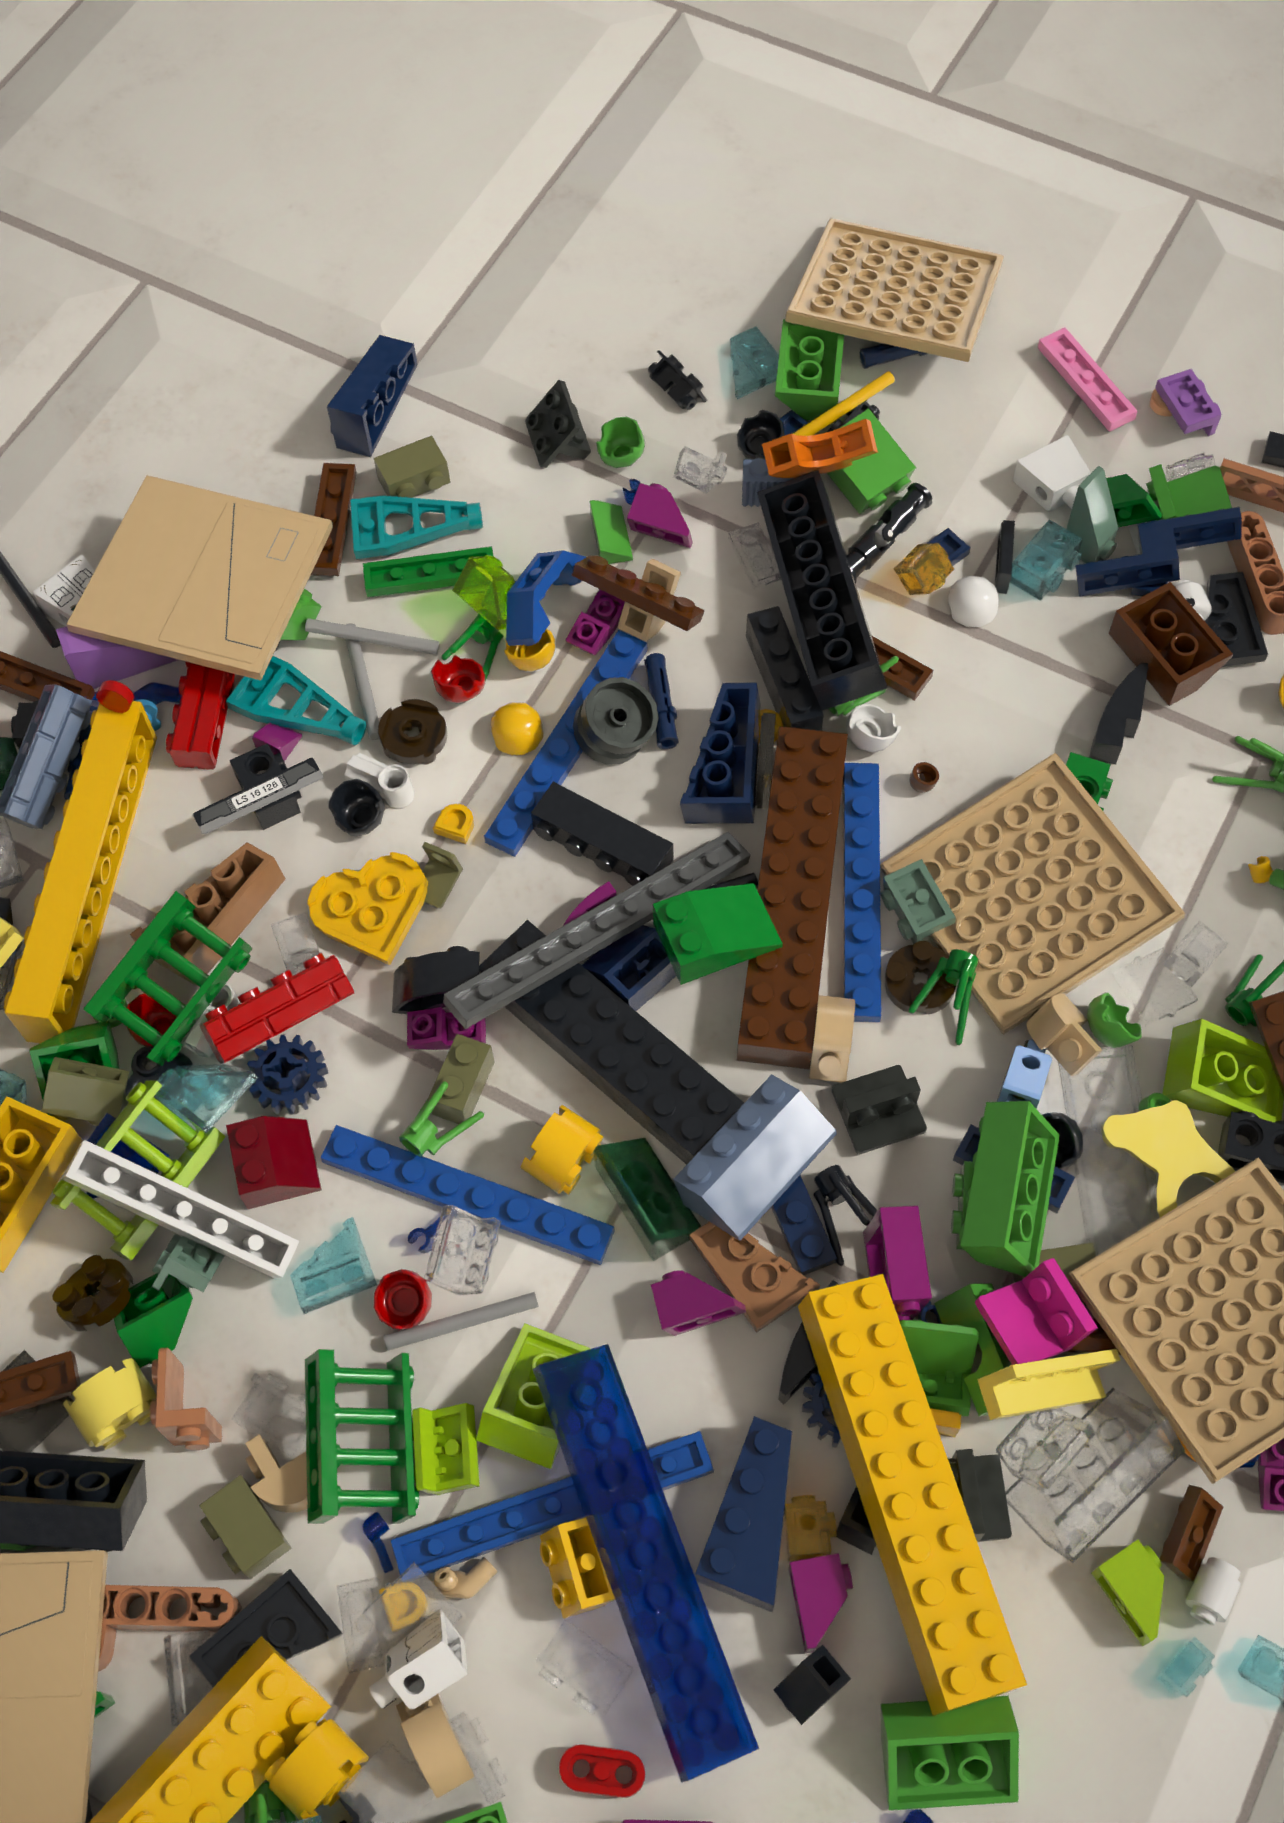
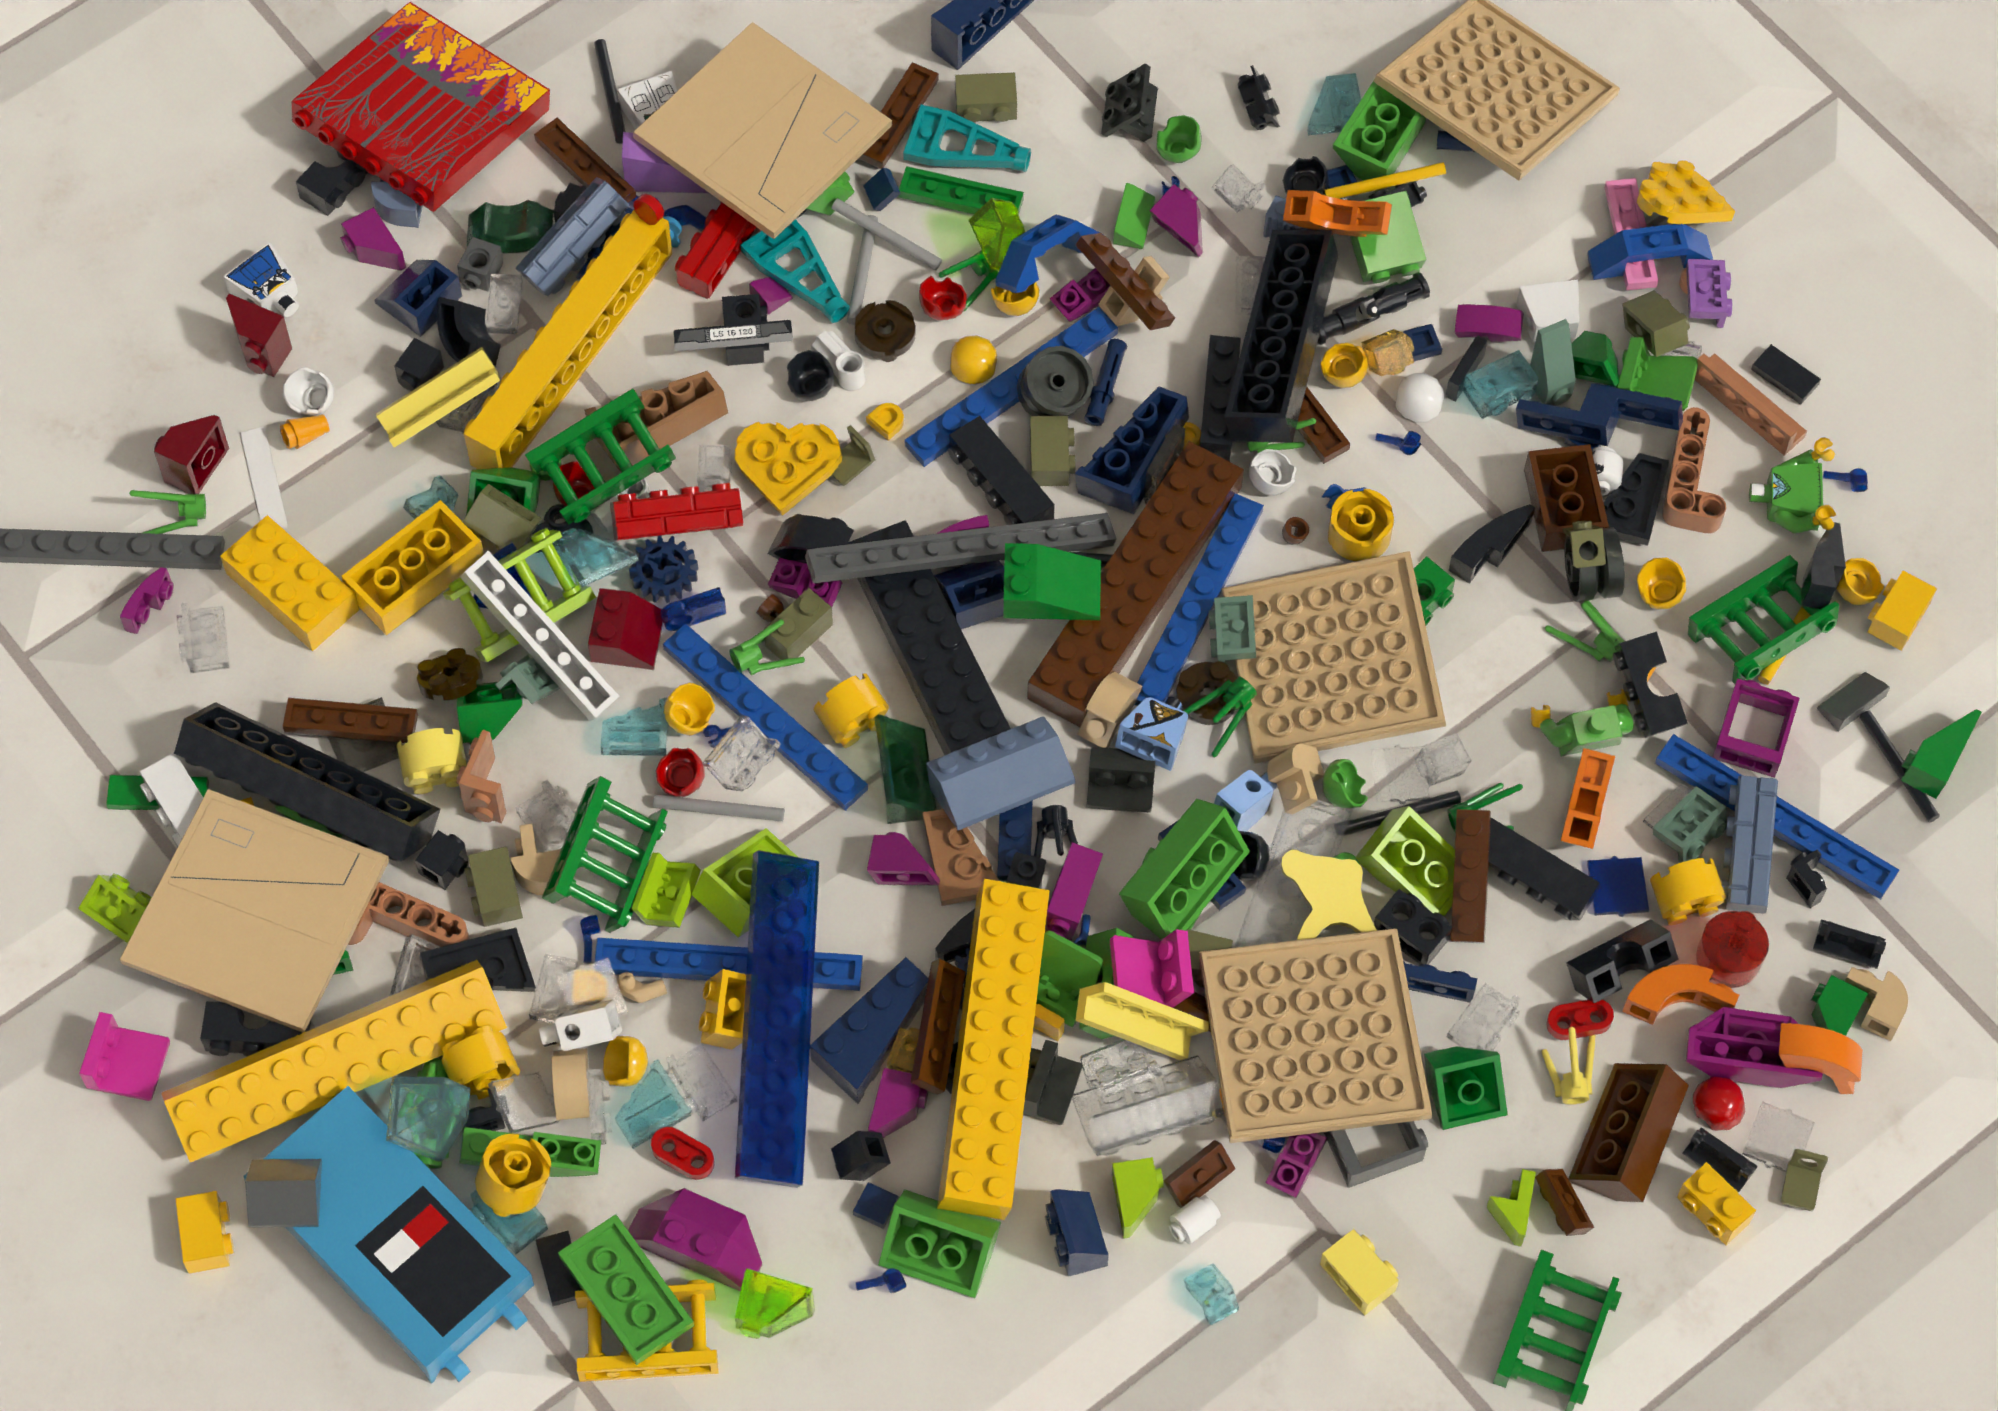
camera: 20 degrees right, 0 degrees up
clear light blue piece [1155,1636,1215,1698] -> none
none -> black brick [415,830,468,890]
none -> yellow hair [603,1036,648,1087]
none -> clear light blue wing [615,1059,691,1149]
none -> clear blue piece [660,587,726,631]
none -> yellow hair [663,682,715,736]
none -> reddish brown hinge [756,594,784,622]
none -> dark blue tile [853,1182,899,1229]
none -> dark blue tile [863,167,901,211]
none -> reddish brown plate [911,958,966,1095]
none -> black bracket [1007,852,1046,889]
none -> olive brick [1030,416,1076,486]
none -> dark blue slope [1045,1189,1109,1277]
none -> light blue torso [1115,697,1188,771]
none -> yellow hair [1320,343,1368,388]
none -> blue hand [1321,484,1366,509]
none -> yellow brick [1328,489,1394,562]
none -> black bar [1334,790,1461,837]
none -> clear blue hand [1375,431,1421,455]
none -> magenta slope [1454,304,1524,342]
none -> olive bracket [1563,521,1606,568]
none -> pearl dark grey wheel [1564,527,1625,602]
none -> blue slope [1587,224,1713,280]
none -> olive brick [1622,290,1690,357]
none -> yellow plate [1636,161,1735,224]

